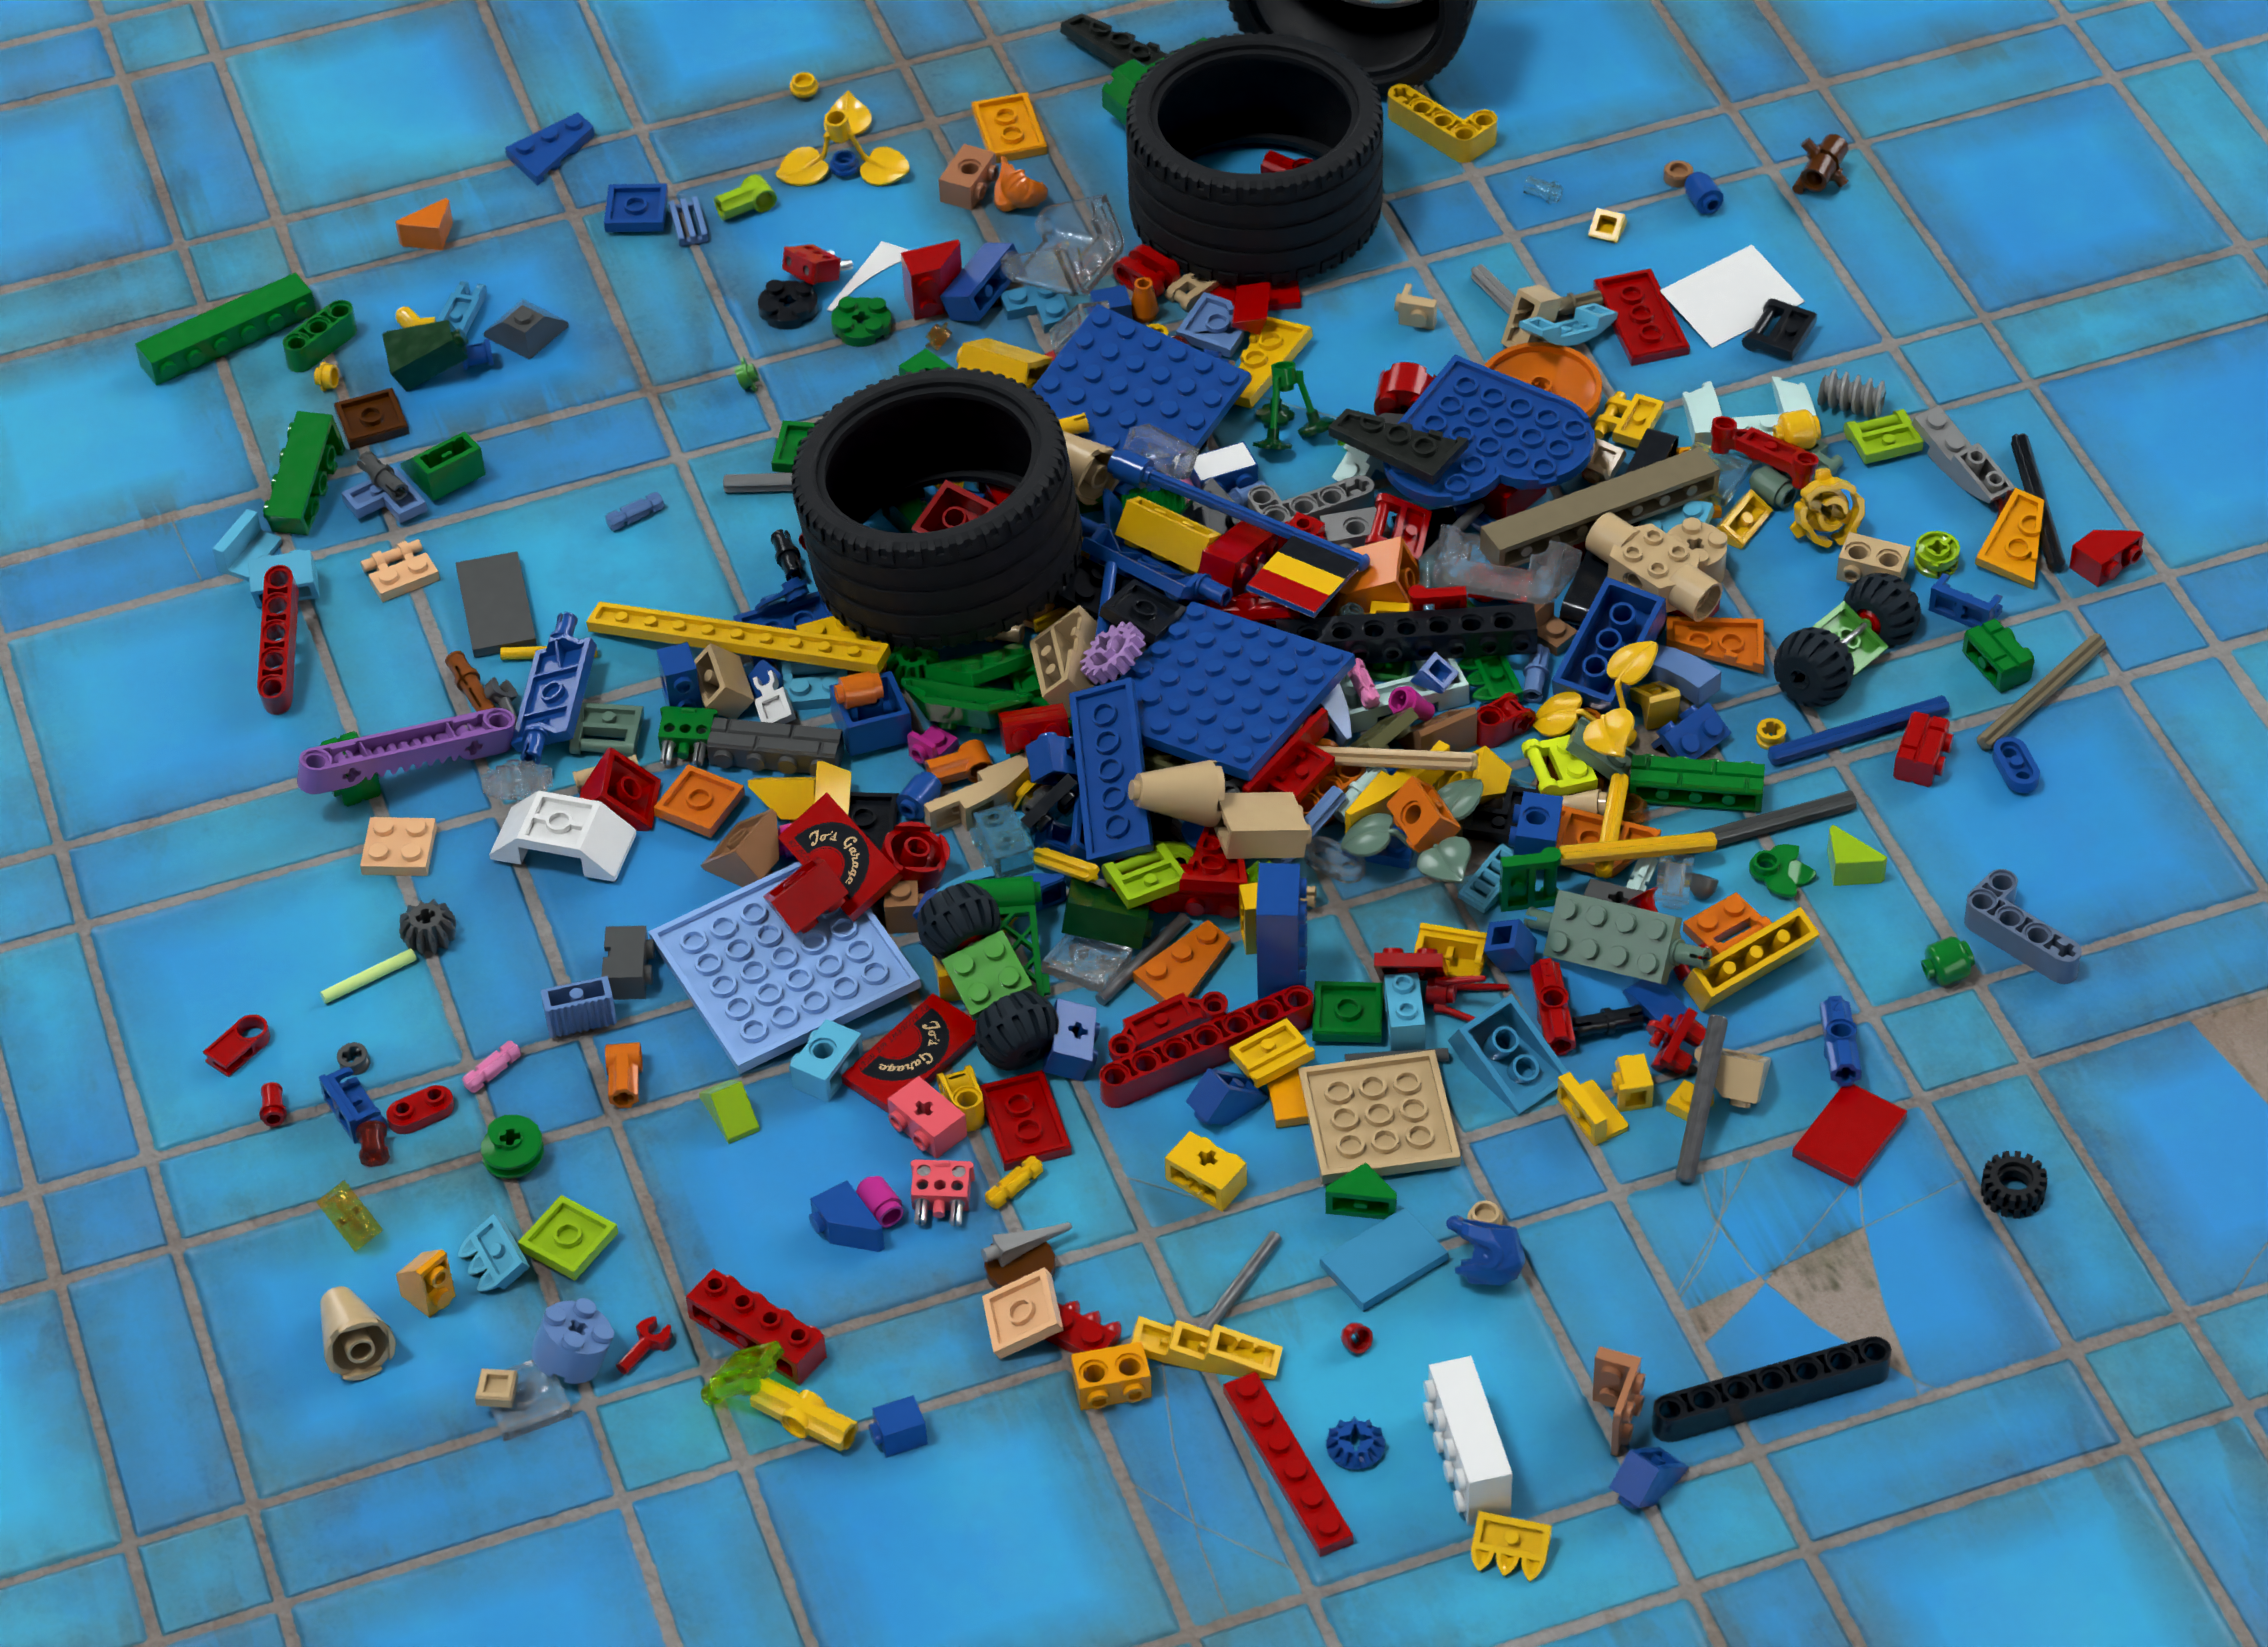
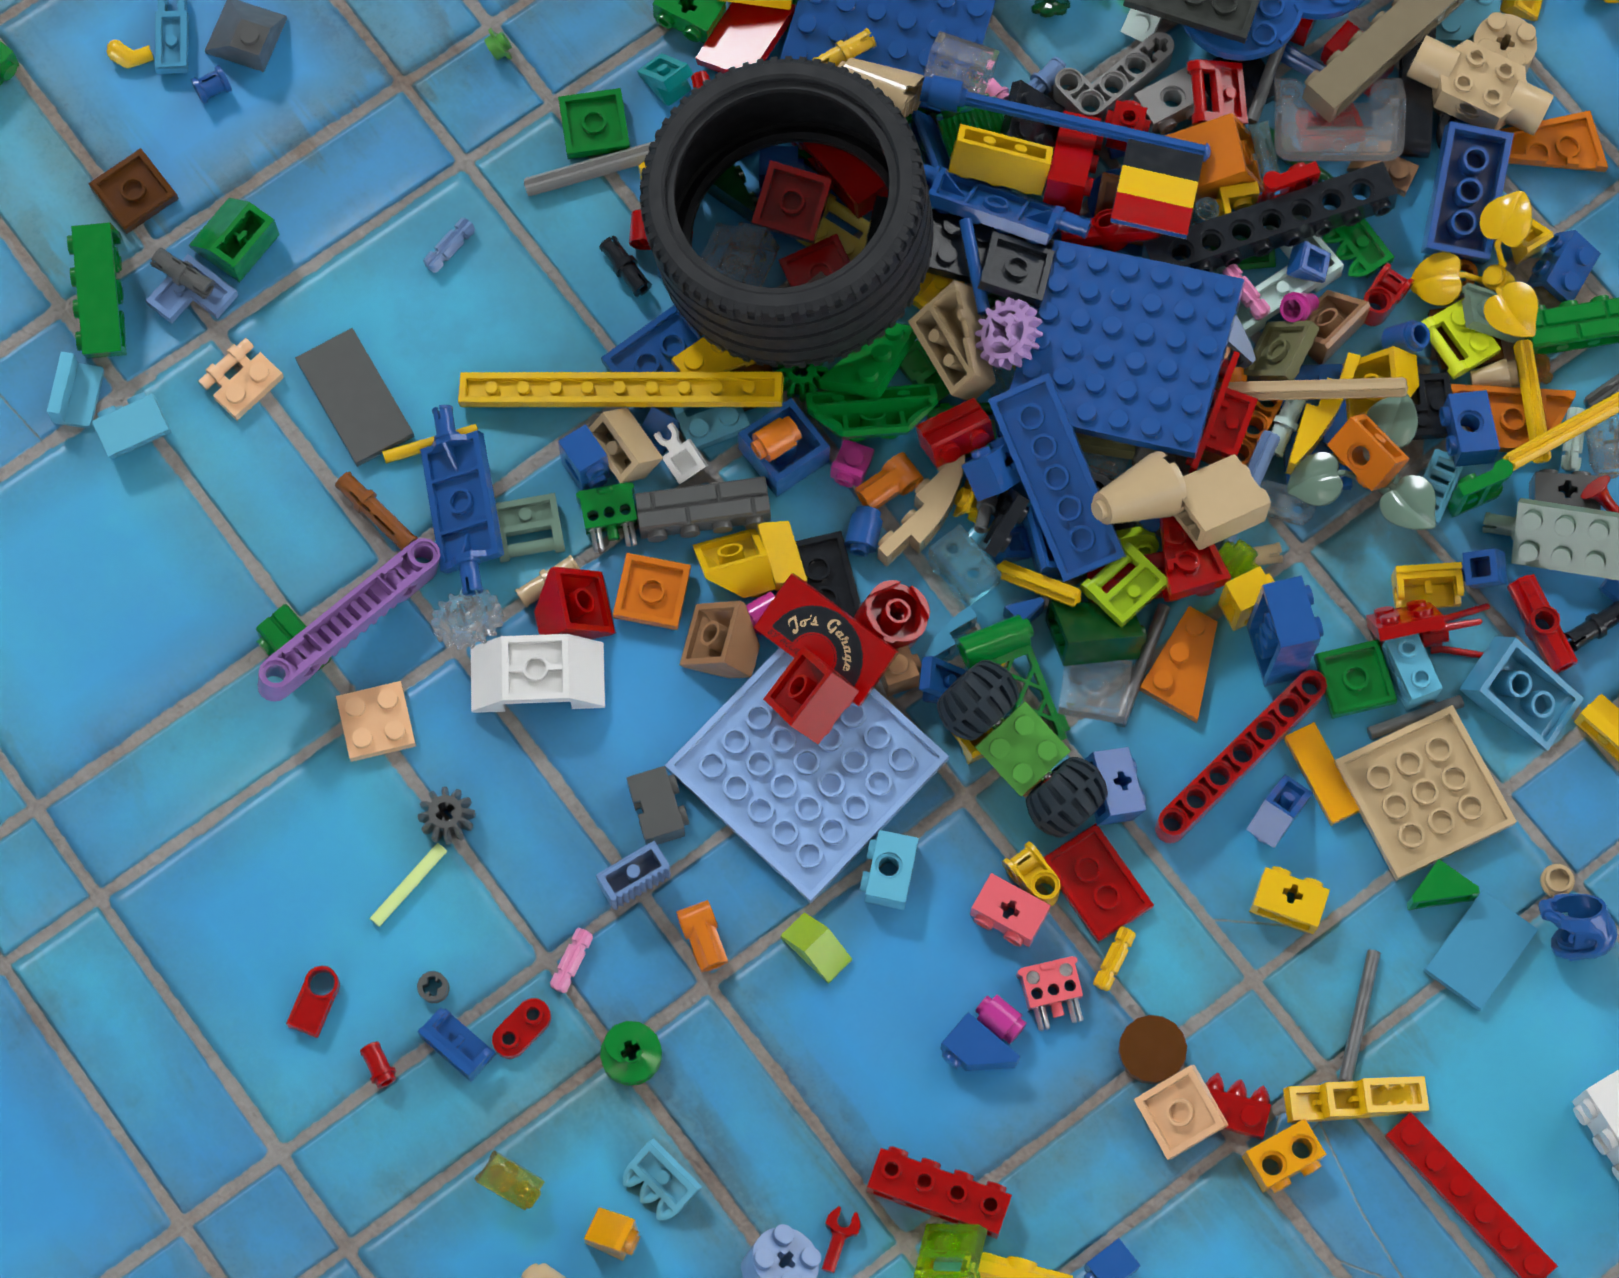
camera: 20 degrees left, 25 degrees up
red beam [257,565,299,715] -> none
green beam [282,300,357,372] -> none
yellow plate [314,362,339,392] -> none
clear red bush [356,1120,390,1167] -> none
dark green slope [382,320,468,392] -> none
dark grey bar [484,677,518,730] -> none
lime plate [518,1195,618,1281] -> none
blue plate [755,576,810,611] -> none
red tile [841,993,977,1113] -> none
light grey piece [981,1222,1072,1267] -> none
red plate [1108,991,1228,1061] -> none
brick [1186,441,1258,493] -> none
yellow plate [1229,1018,1315,1088] -> none
blue gear [1326,1416,1385,1469] -> none
red hinge [1340,1322,1373,1354] -> none
medium blue axle [1523,644,1550,703] -> none
medium blue slope [1645,645,1721,706] -> none
none -> blue brick [1381,320,1430,354]

